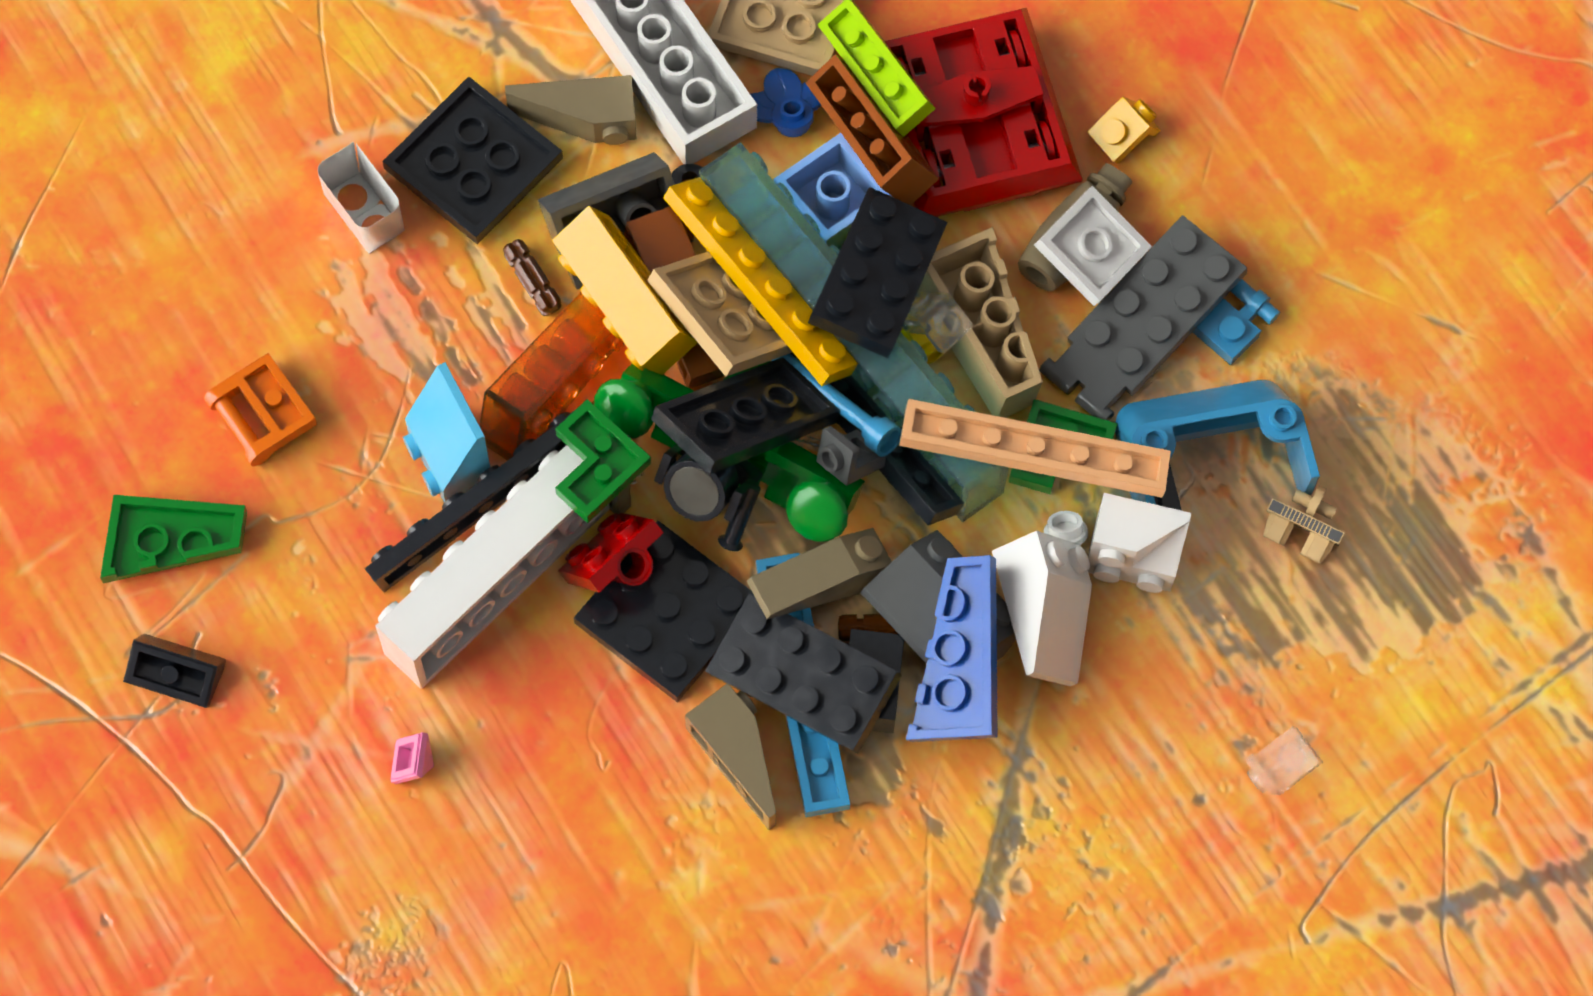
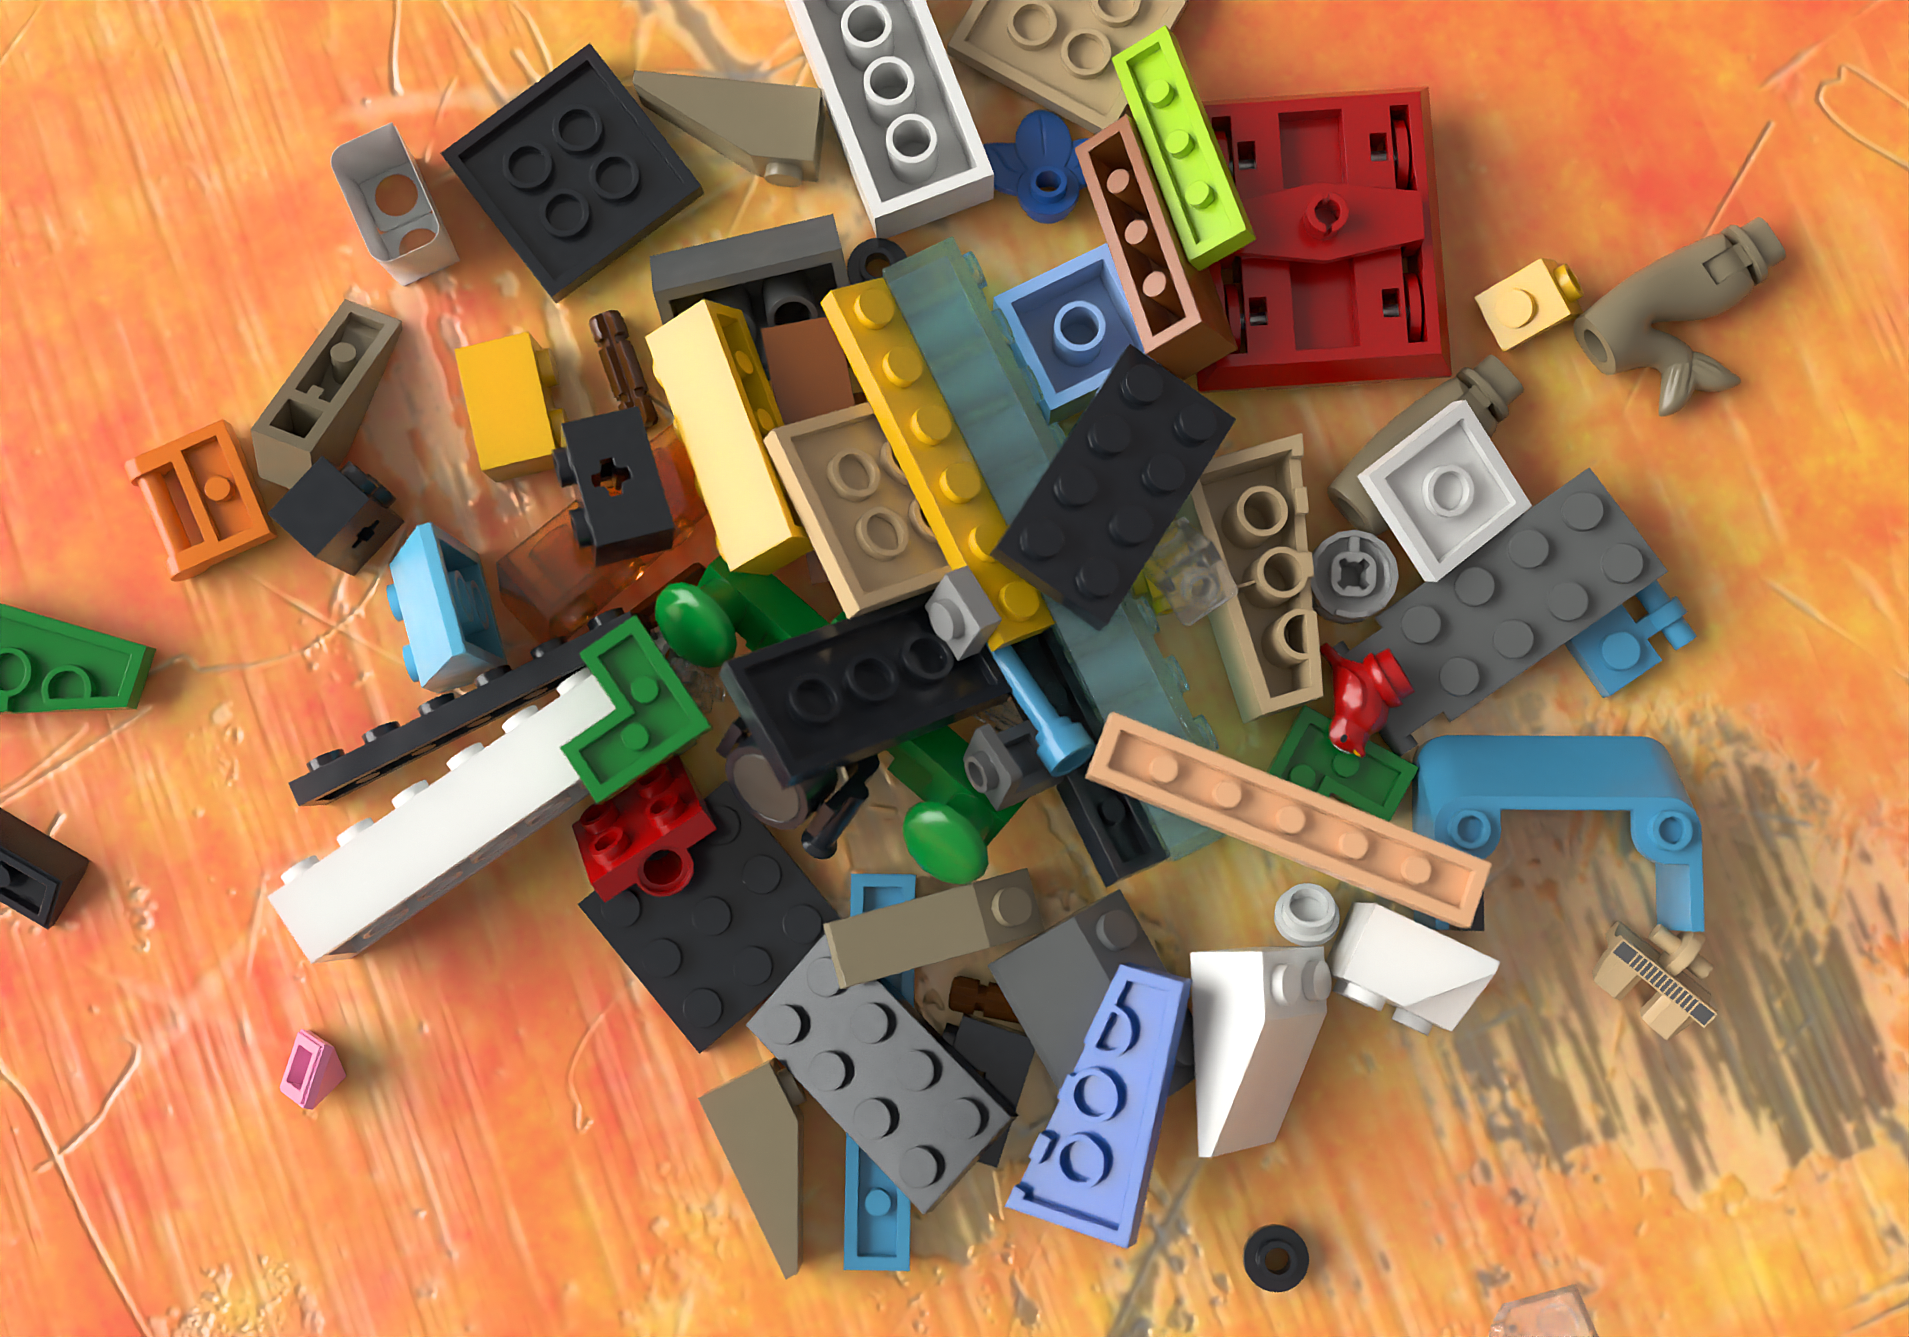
camera: 20 degrees right, 15 degrees up
none -> dark tan slope [251,299,402,489]
none -> black brick [267,456,405,576]
none -> yellow brick [454,331,569,483]
none -> black brick [551,406,675,567]
none -> light grey plate [925,565,1002,661]
none -> black plate [1242,1224,1309,1292]
none -> light grey wheel [1311,530,1399,625]
none -> red animal [1320,642,1415,758]
none -> dark tan piece [1574,217,1786,417]

